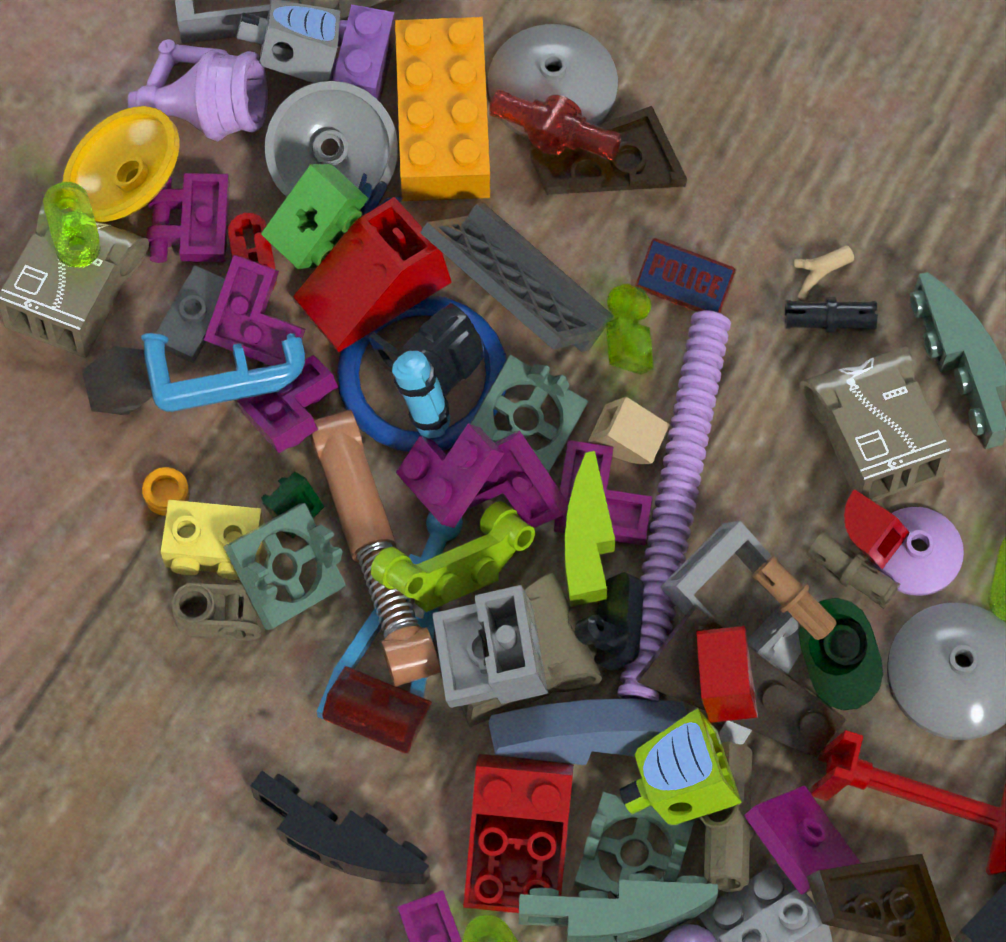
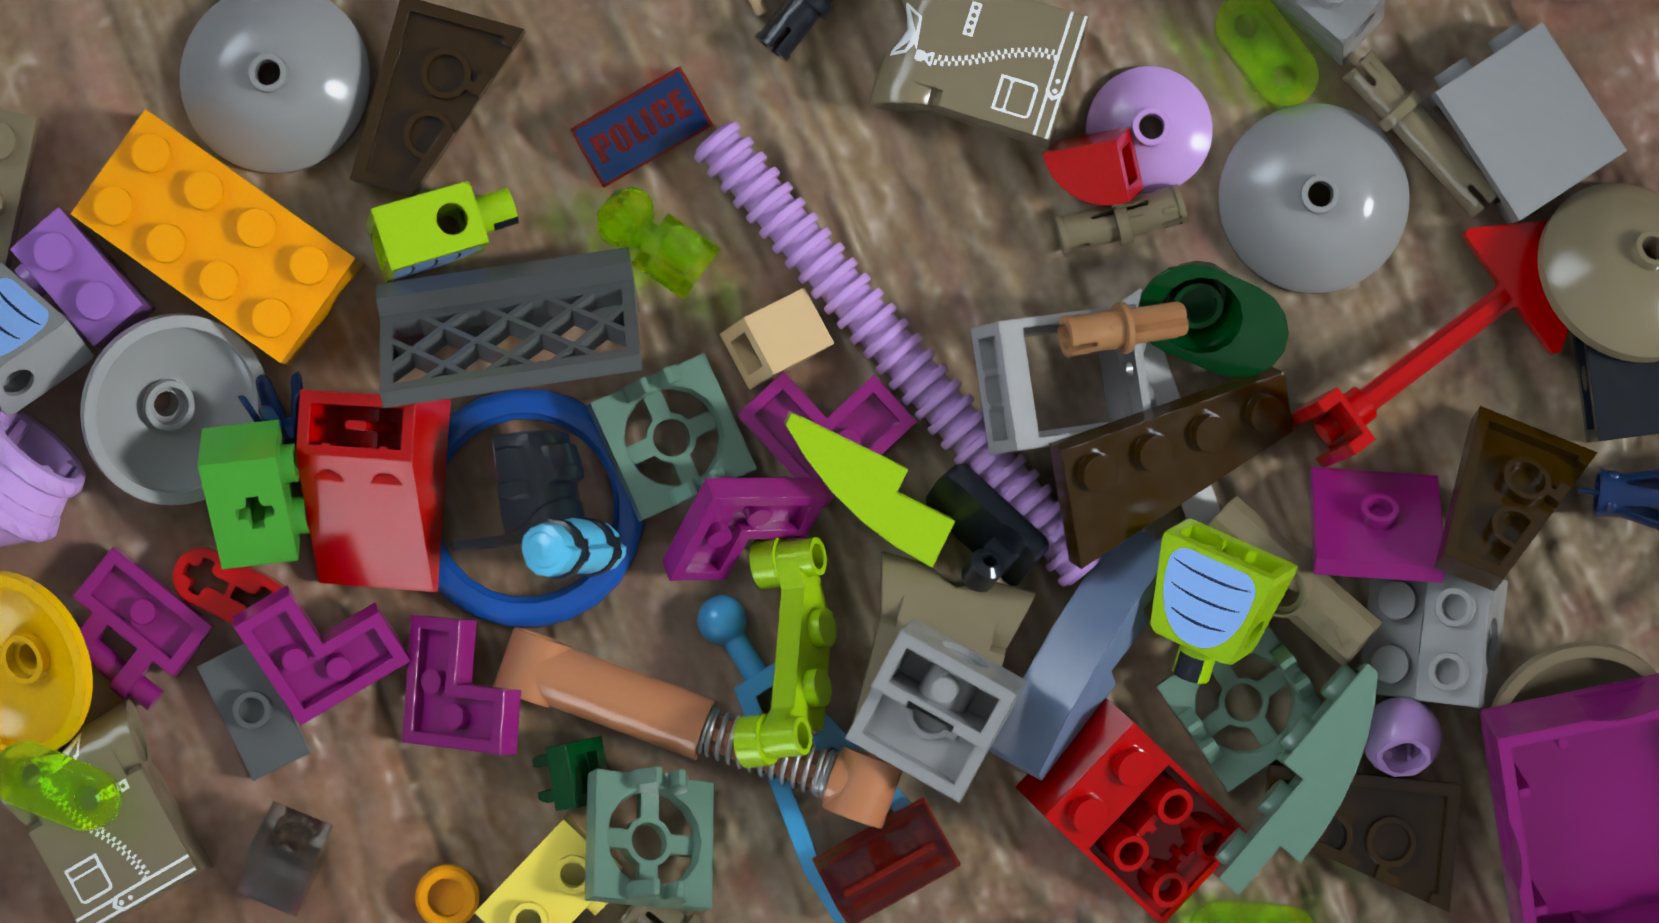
camera: 55 degrees left, 20 degrees up
dark azure piece [141,333,305,412] -> none
magenta plate [396,424,504,528] -> none
clear red pin [489,89,622,161] -> none
red slope [697,626,758,723] -> none
none -> lime torso [366,181,519,283]

